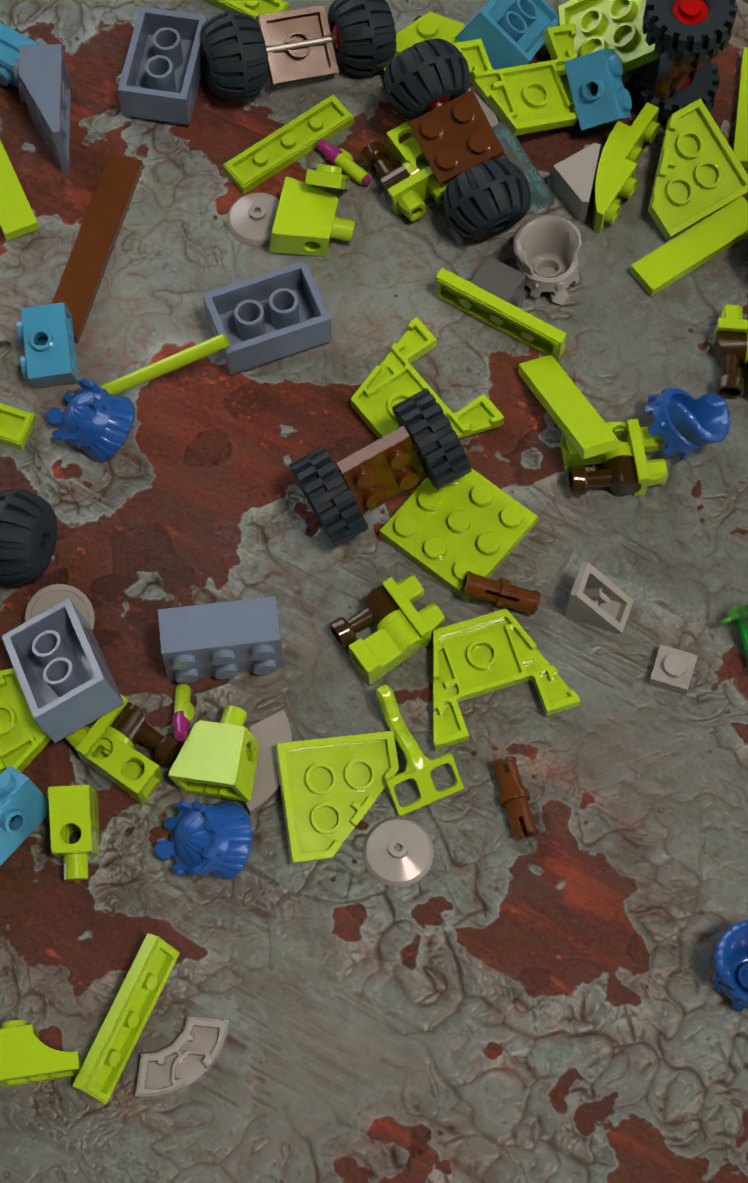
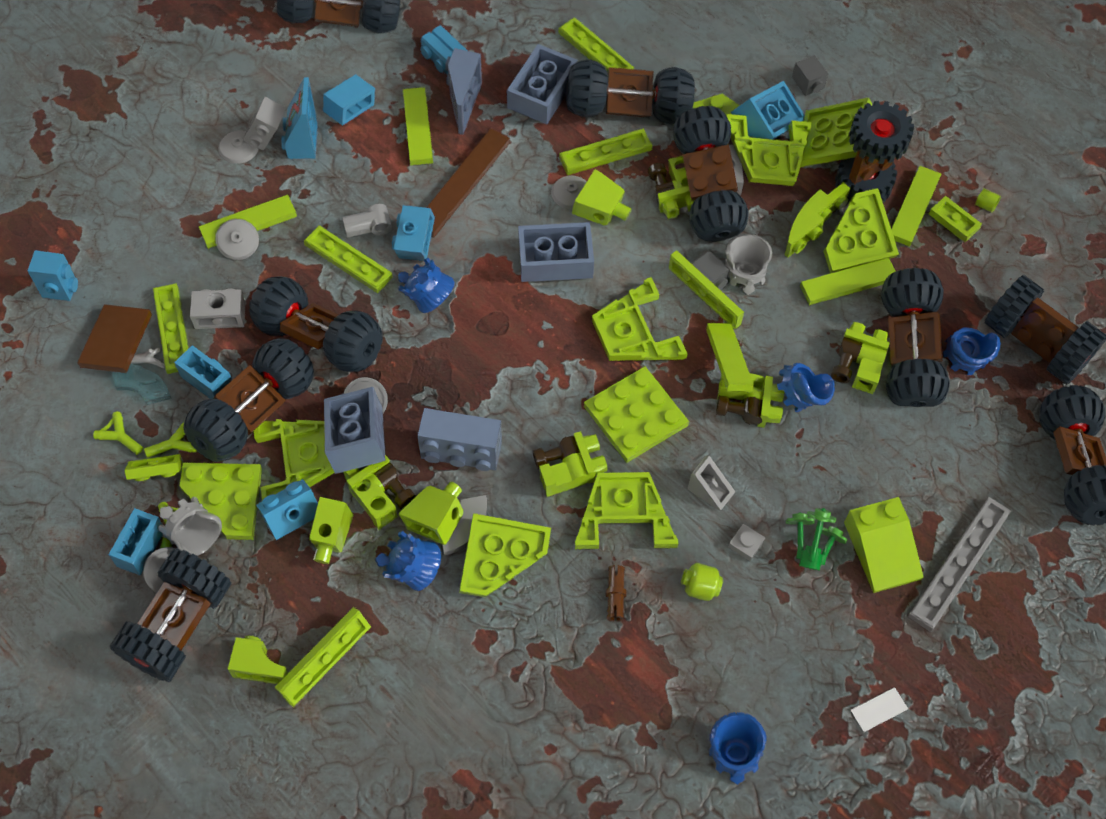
camera: 15 degrees right, 5 degrees down
lime bar [100,333,230,395] -> none
light grey tile [135,1016,230,1099] -> none
piece [173,683,194,741] -> none
black plate [289,388,472,547] -> none
lime plate [305,164,350,190] -> none
piece [316,139,371,185] -> none
light grey piece [362,817,434,887] -> none
lime piece [376,684,464,817] -> none
reddish brown pin [460,571,541,615] -> none
clear light blue tile [492,121,555,210] -> none
light grey slope [550,143,601,222] -> none
dark azure brick [564,49,632,131] -> none
none -> lime head [681,563,723,601]

